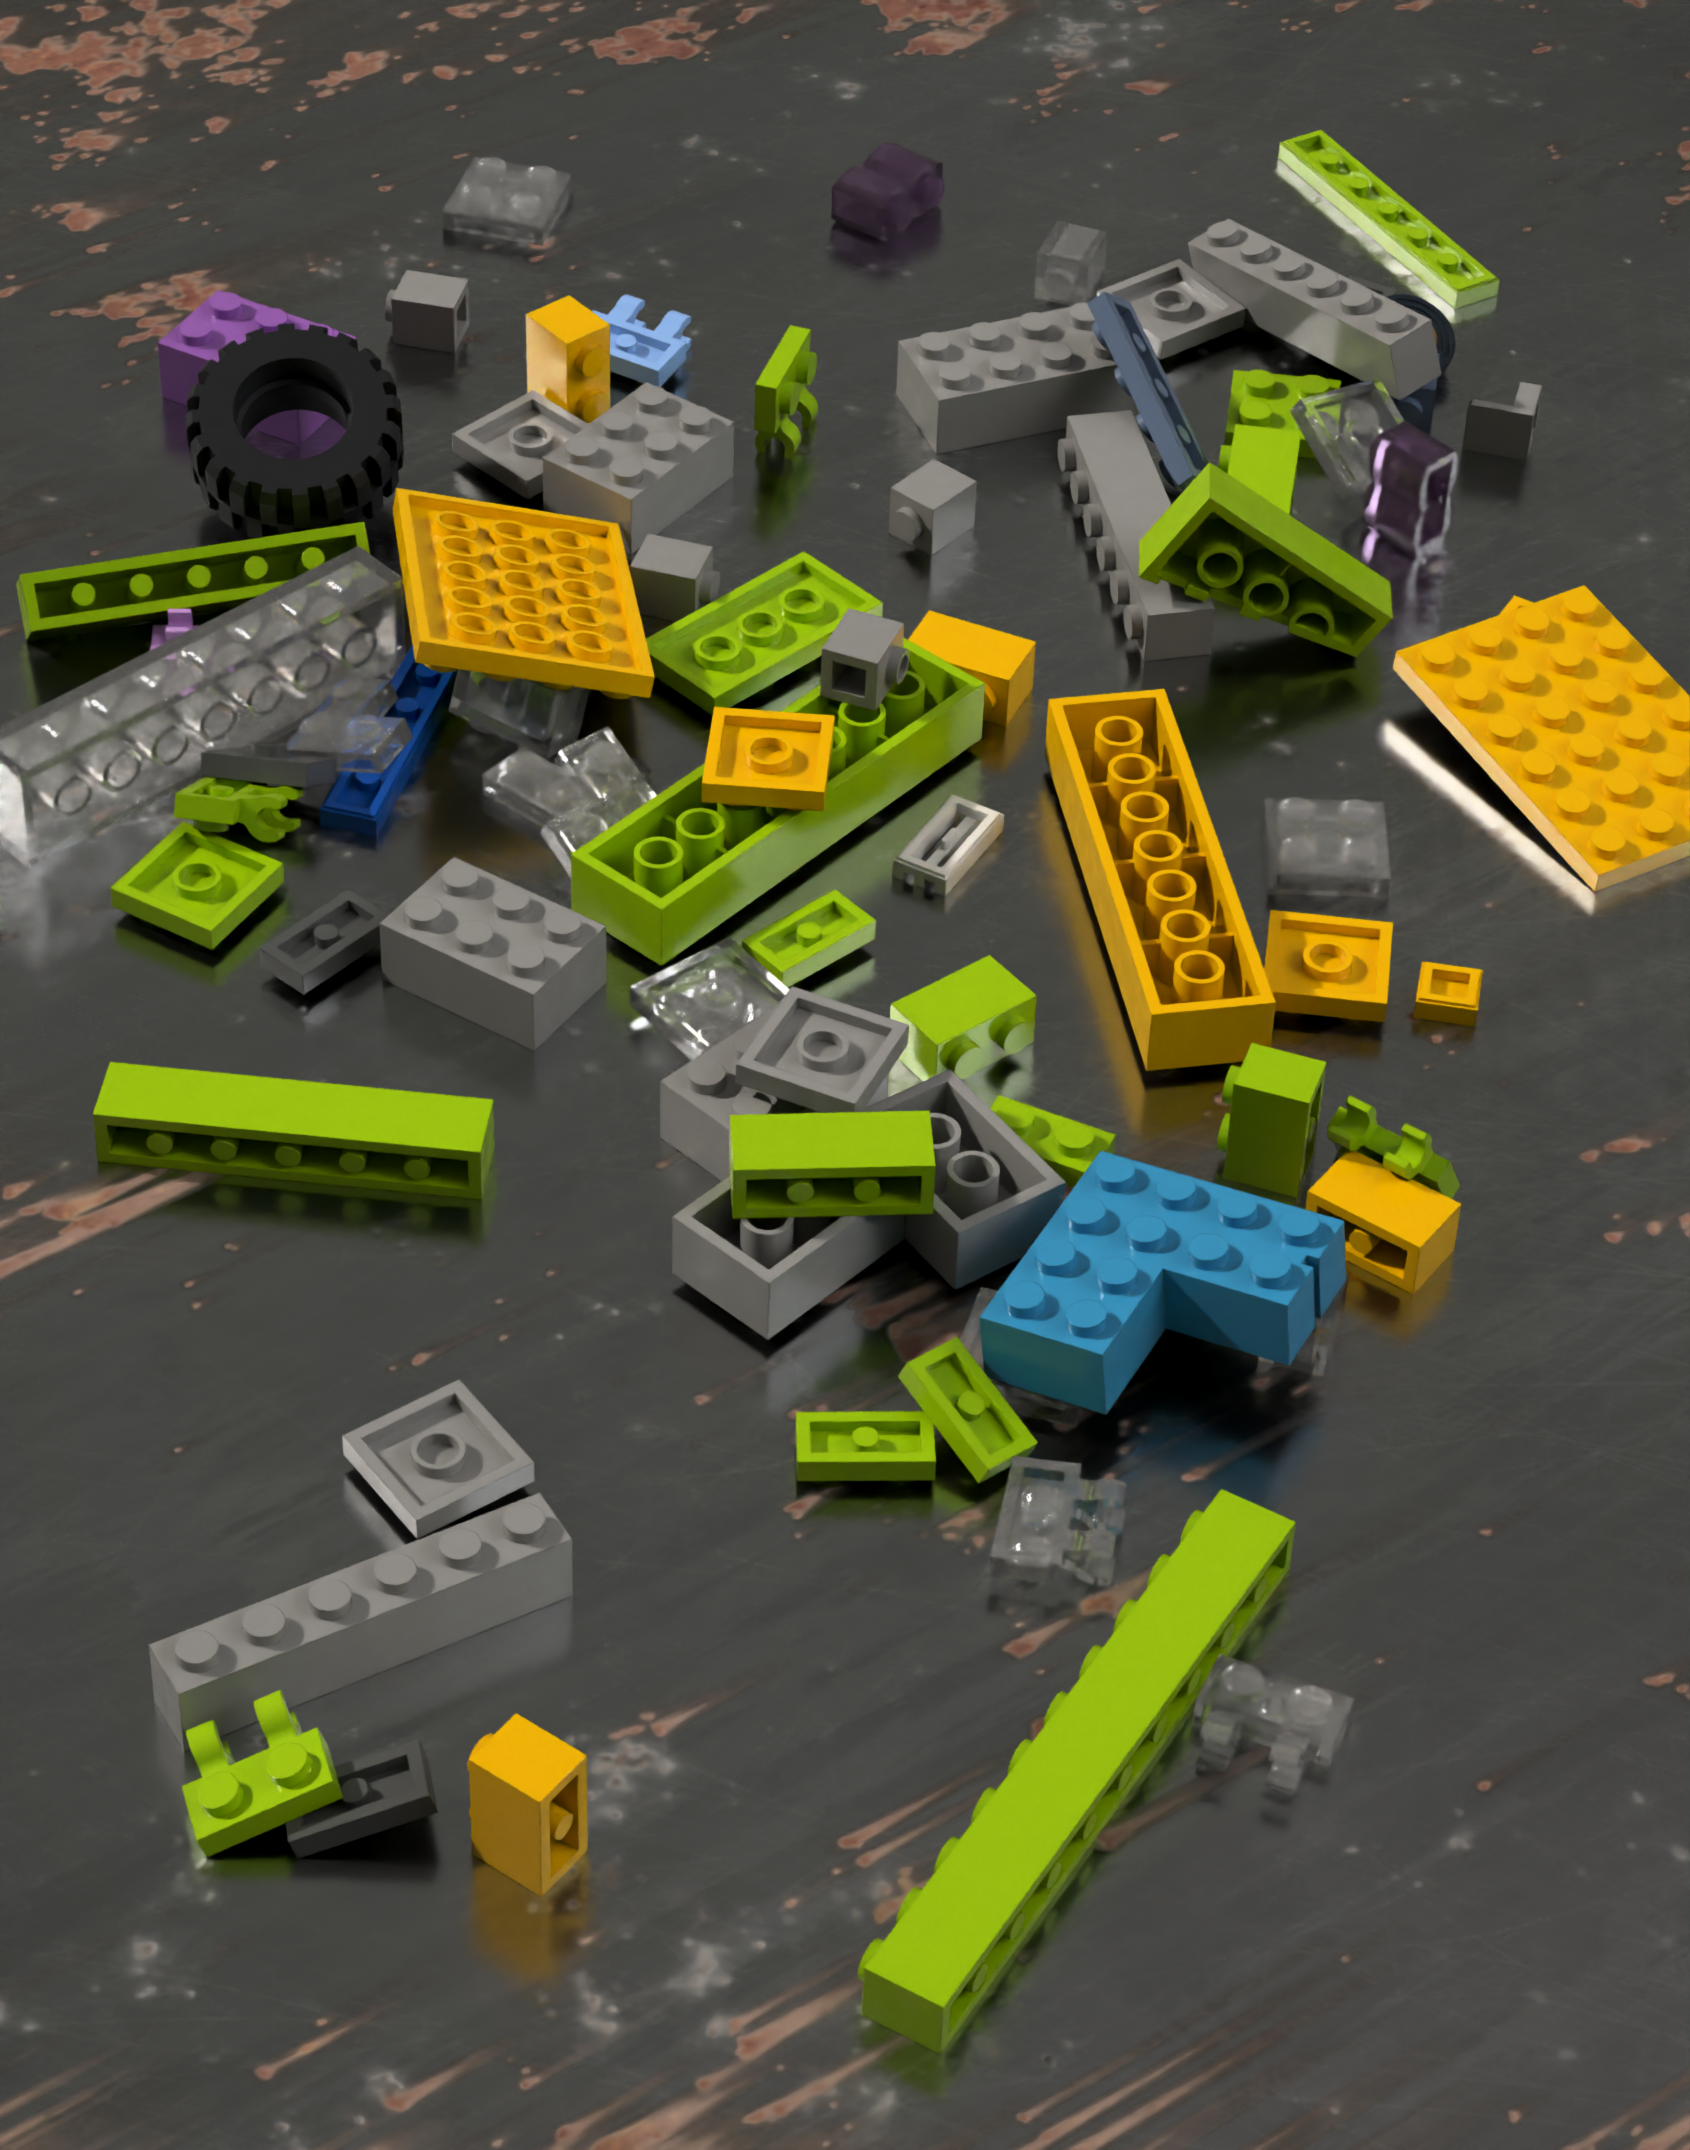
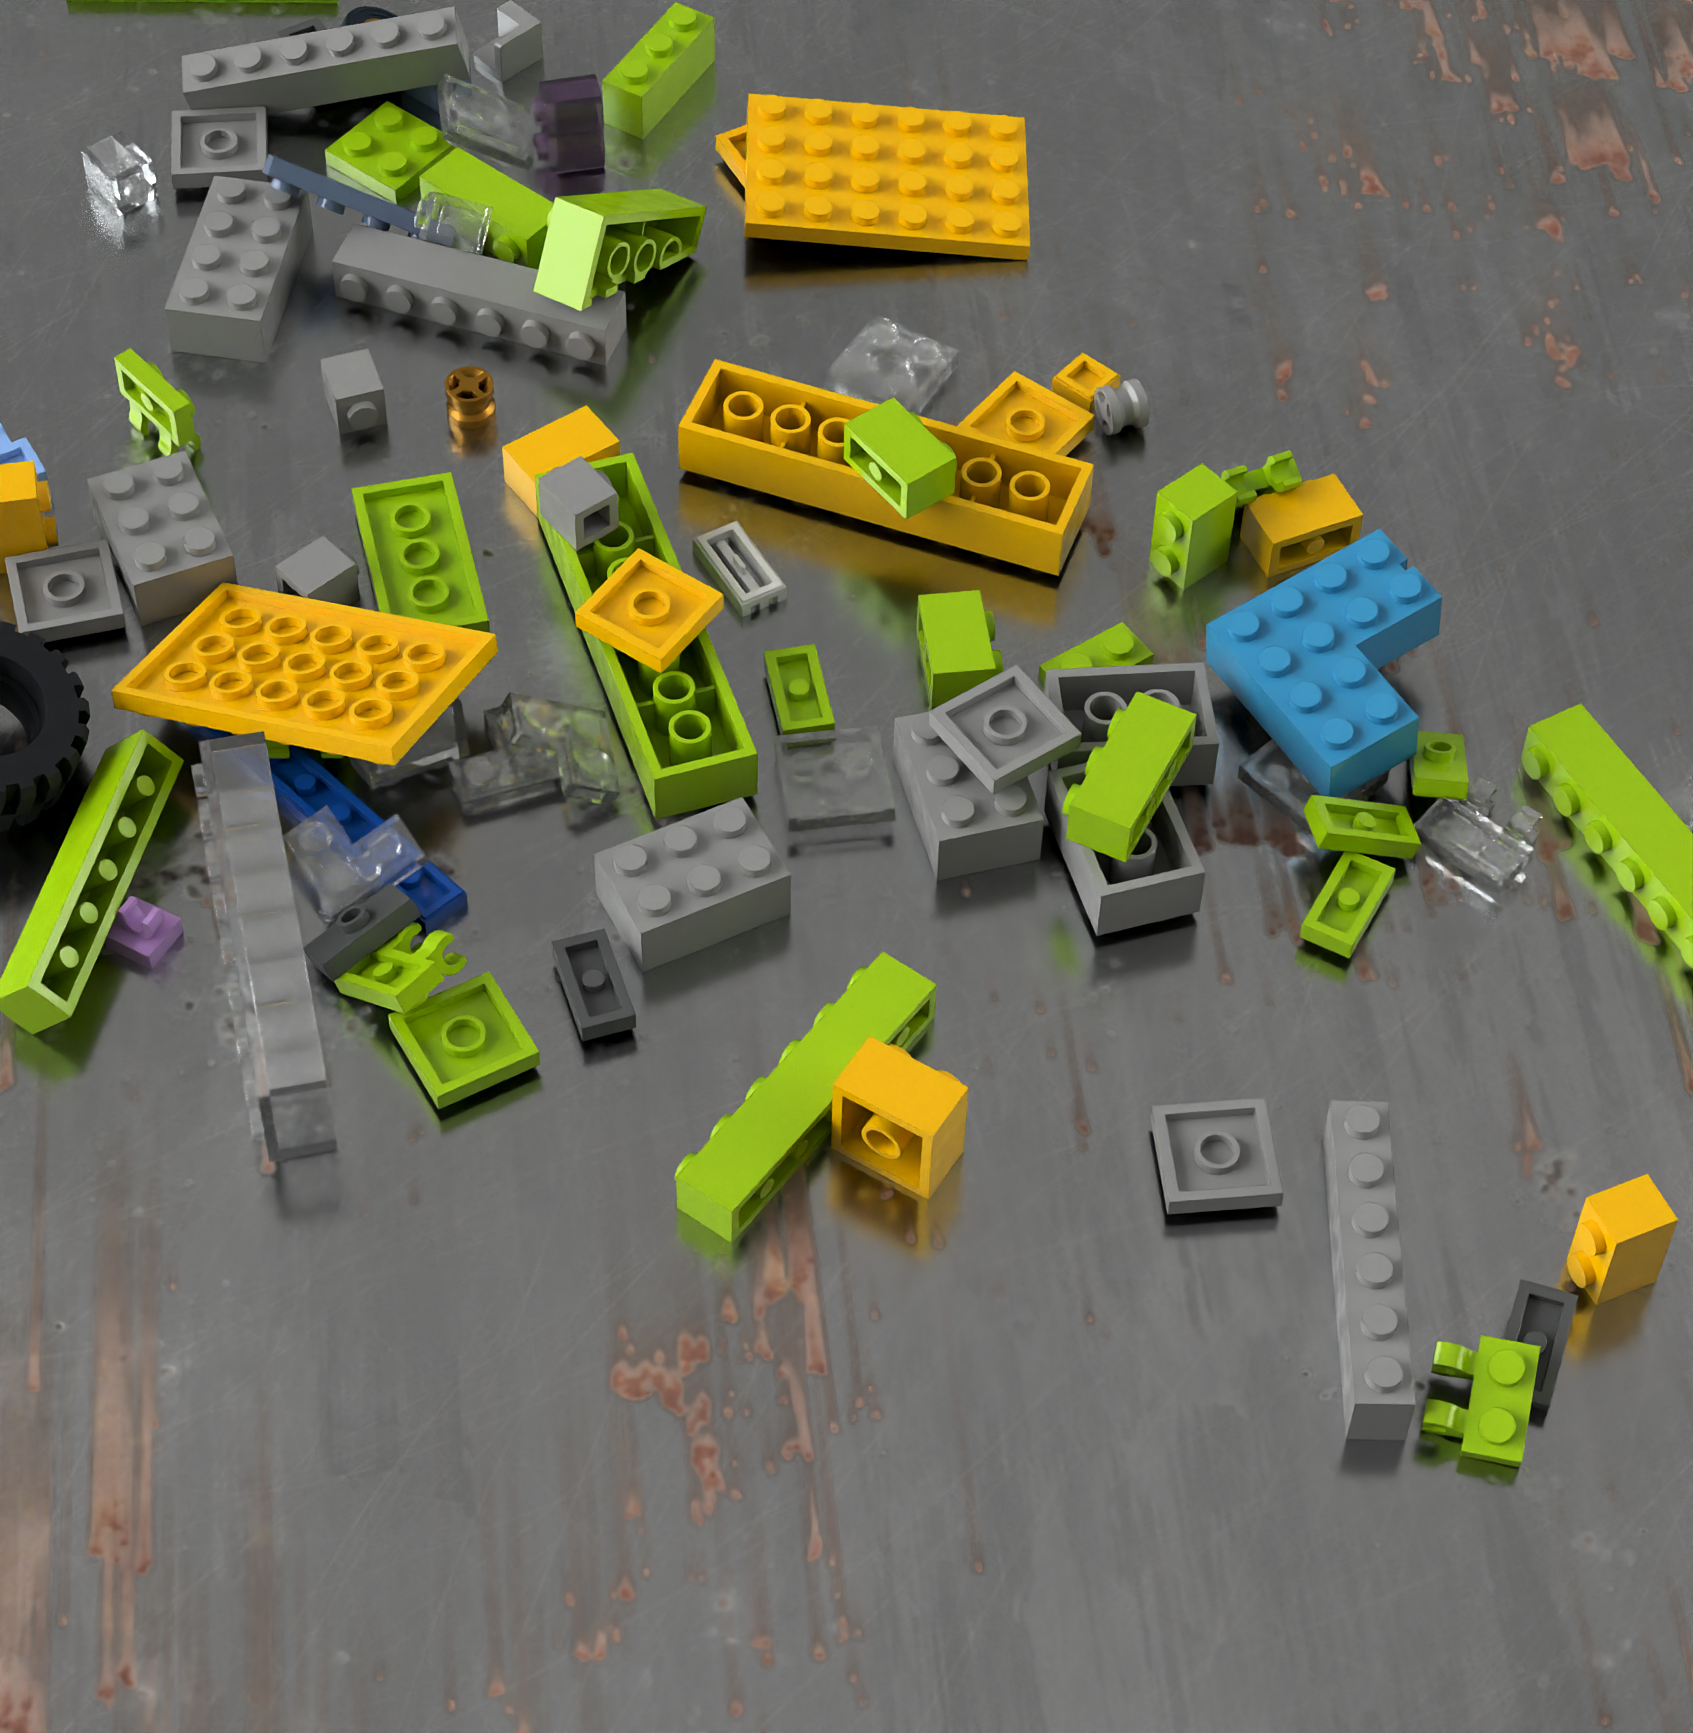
camera: 60 degrees left, 10 degrees up
none -> clear brick [414,192,493,255]
none -> pearl gold wheel [444,366,496,429]
none -> lime brick [602,2,715,139]
none -> yellow brick [831,1036,969,1200]
none -> lime brick [844,397,957,519]
none -> light grey wheel [1094,378,1150,435]
none -> lime plate [1409,730,1469,800]

